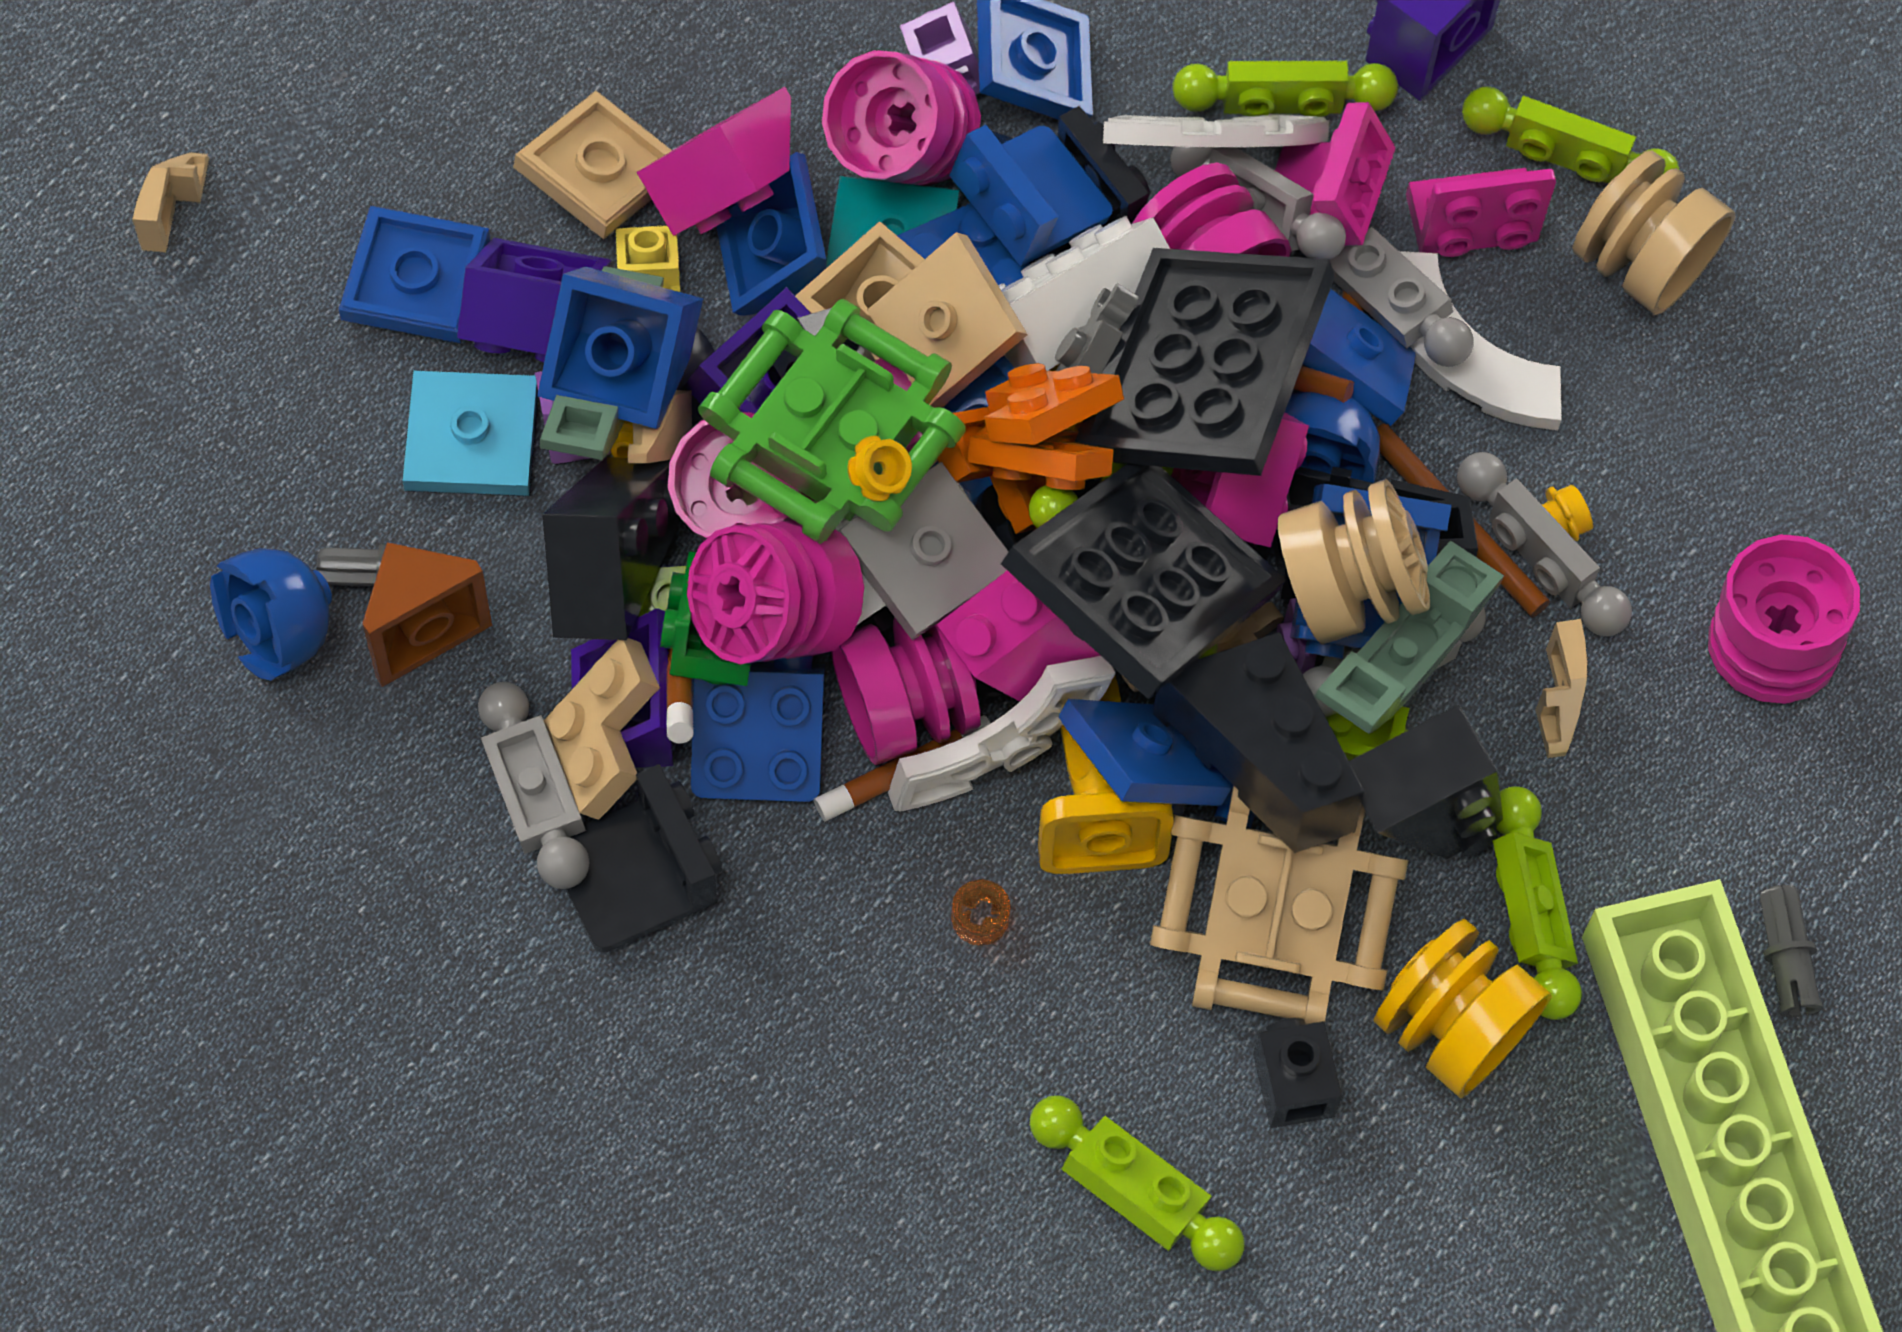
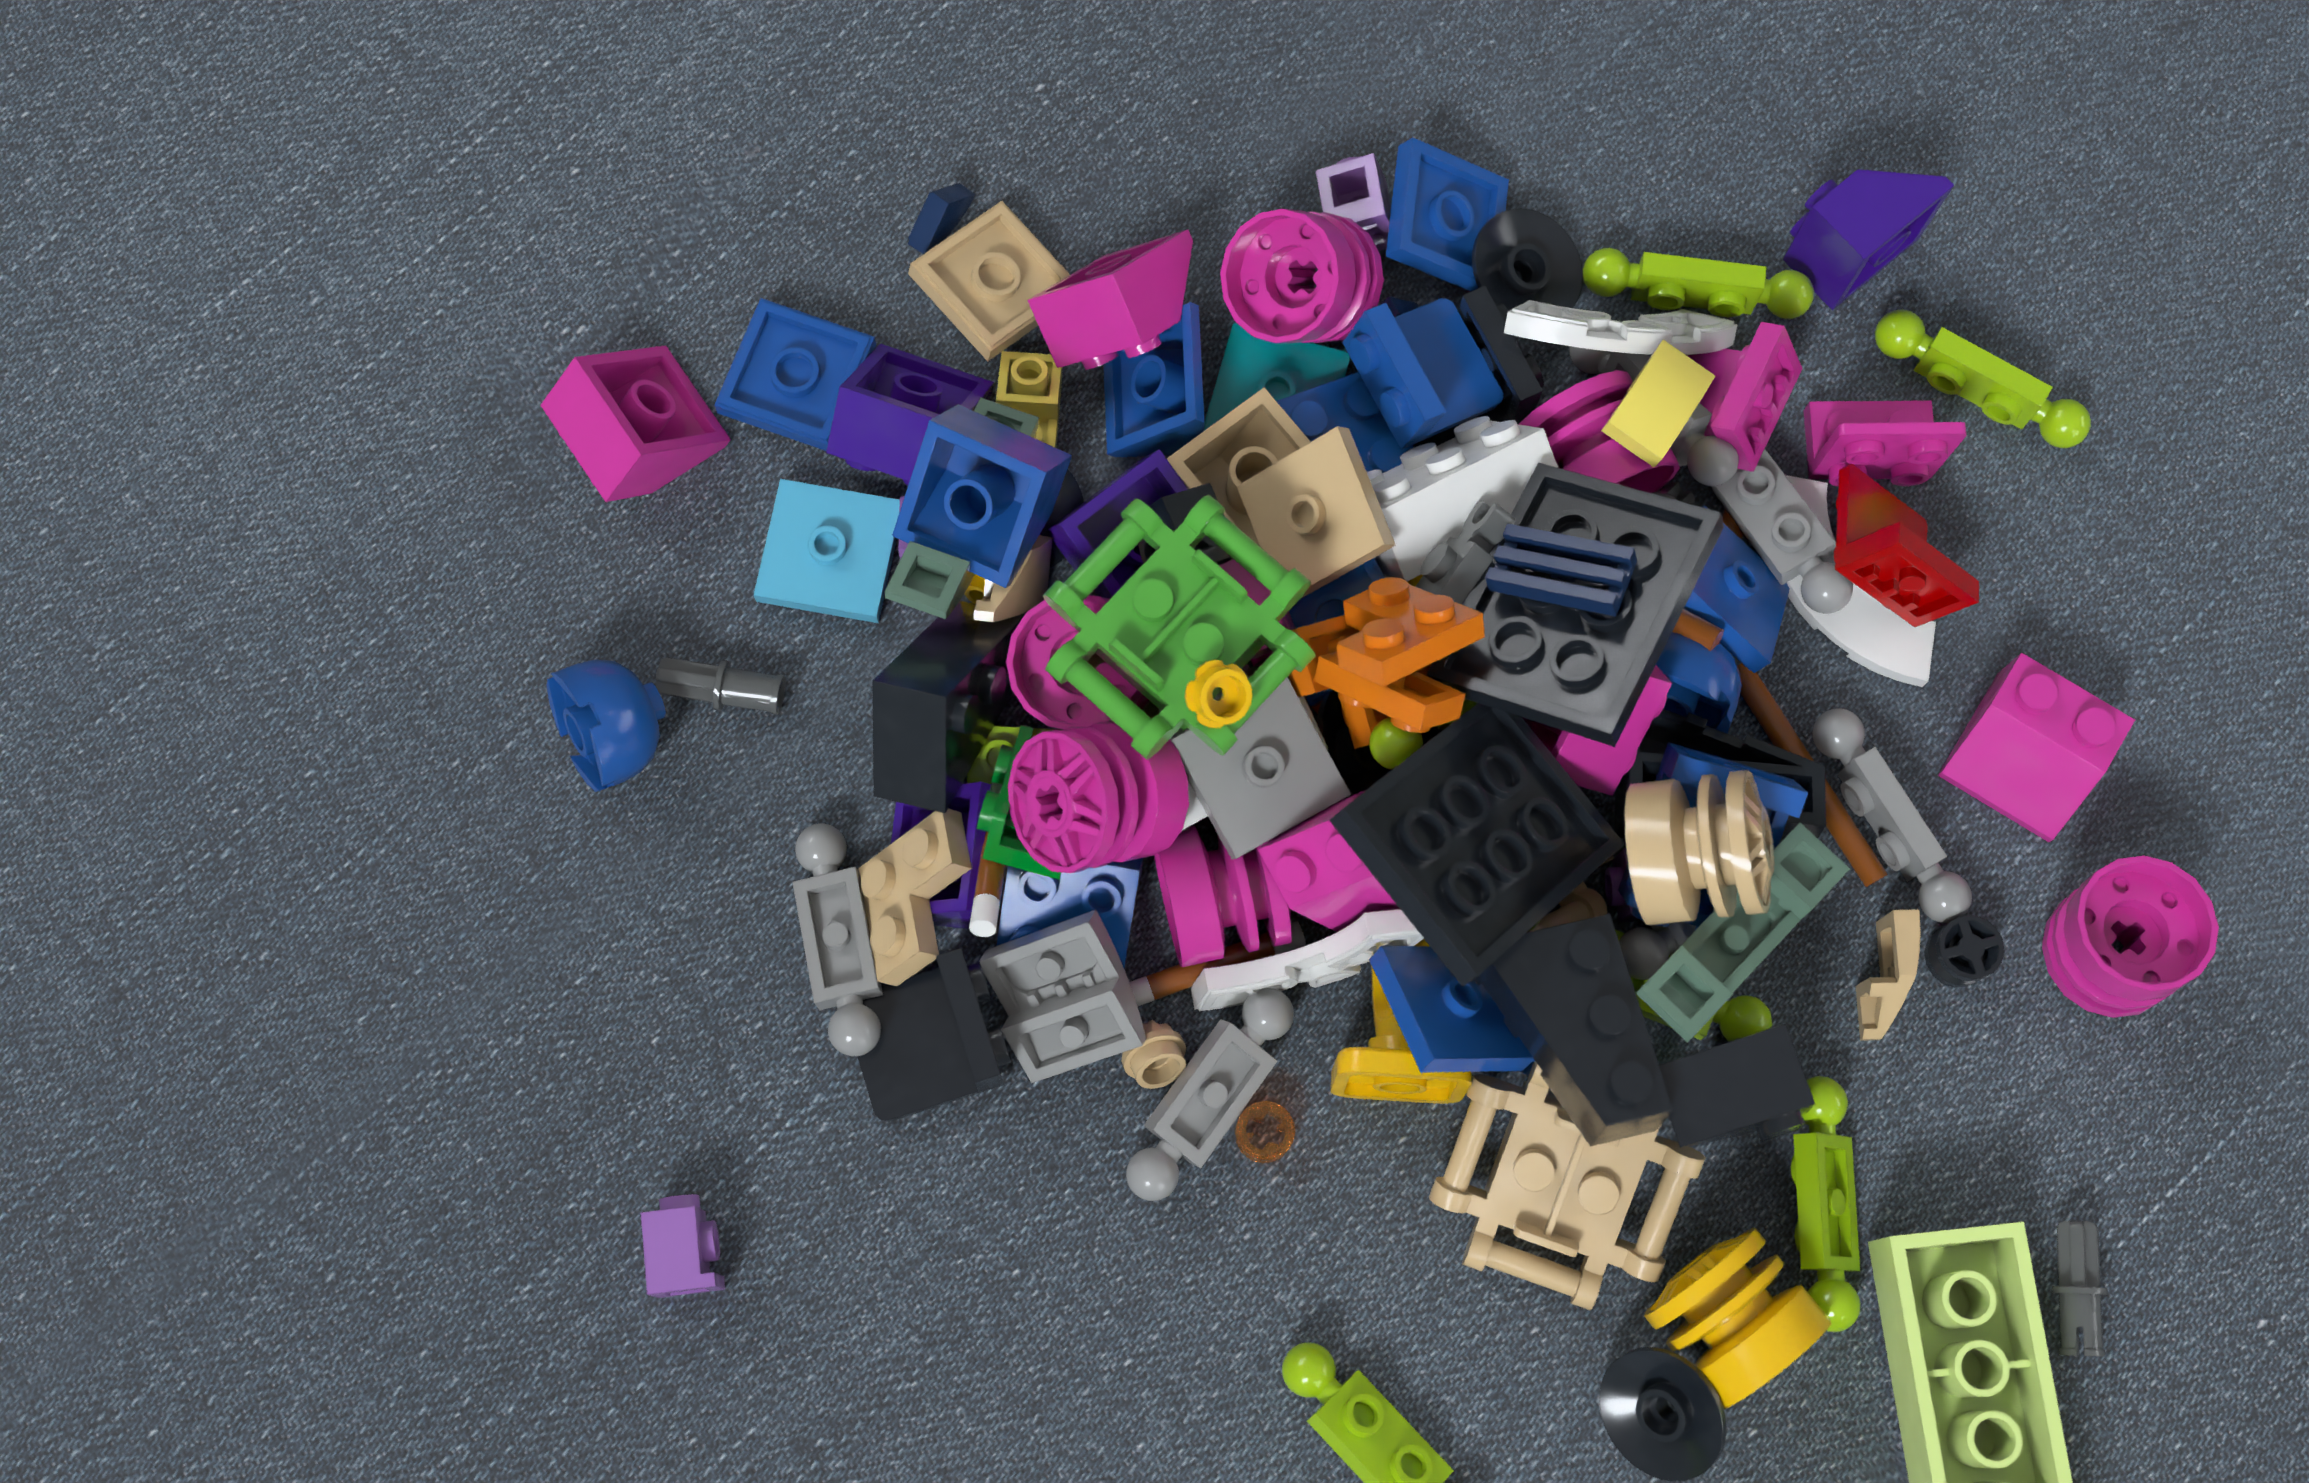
camera: 10 degrees right, 10 degrees up
tan slope [132,153,209,253] -> none
dark orange slope [362,542,493,687] -> none
black brick [1253,1018,1342,1128] -> none
yellow plate [1542,484,1593,542] -> none
tan wheel [1572,150,1735,315] -> none
none -> dark pink slope [540,345,731,502]
none -> medium lavender brick [641,1194,725,1298]
none -> dark blue tile [908,183,976,254]
none -> light grey slope [978,910,1146,1083]
none -> tan plate [1121,1020,1186,1089]
none -> light grey plate [1126,988,1294,1201]
none -> black dish [1472,208,1583,311]
none -> dark blue tile [1485,523,1637,617]
none -> black dish [1599,1347,1727,1482]
none -> light yellow slope [1601,340,1715,468]
none -> red bracket [1834,464,1979,628]
none -> black wheel [1924,915,2005,988]
none -> dark pink slope [1937,653,2135,842]

